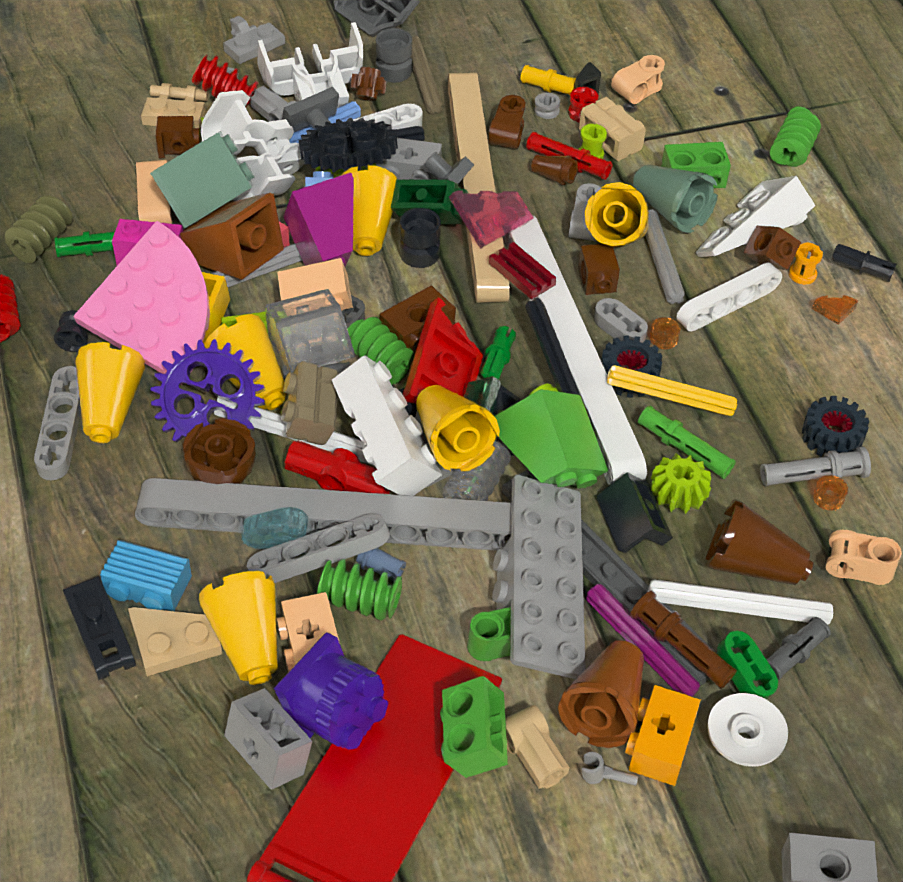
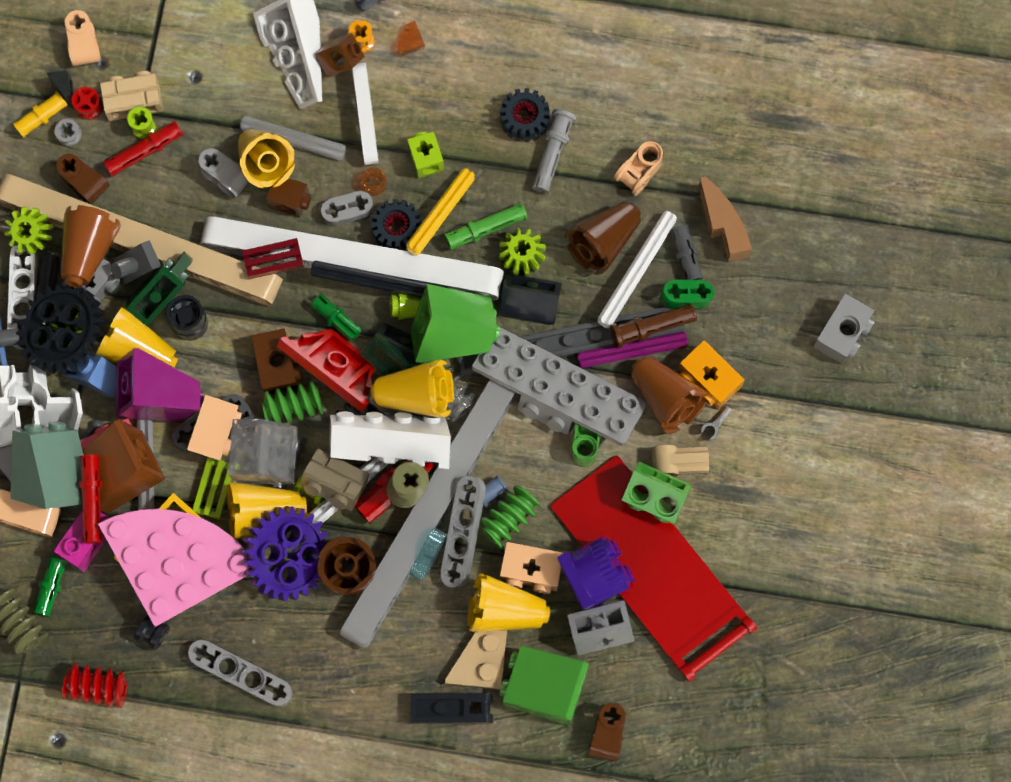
camera: 60 degrees left, 25 degrees up
yellow cone [75,342,145,443] -> none
dark azure brick [100,540,192,611] -> none
clear pink wing [449,191,534,249] -> none
reddish brown cone [531,155,578,185] -> none
sand green cone [633,165,718,233] -> none
bright green brick [661,142,731,188] -> none
white dish [707,693,788,767] -> none
clear orange bush [813,475,848,511] -> none
none -> lime gear [4,206,53,254]
none -> dark orange cone [61,205,121,288]
none -> red pin [79,455,103,544]
none -> olive piece [386,462,429,508]
none -> lime brick [407,131,445,179]
none -> bright green slope [499,646,589,726]
none -> reddish brown piece [588,703,625,762]
none -> medium nougat slope [698,177,752,262]

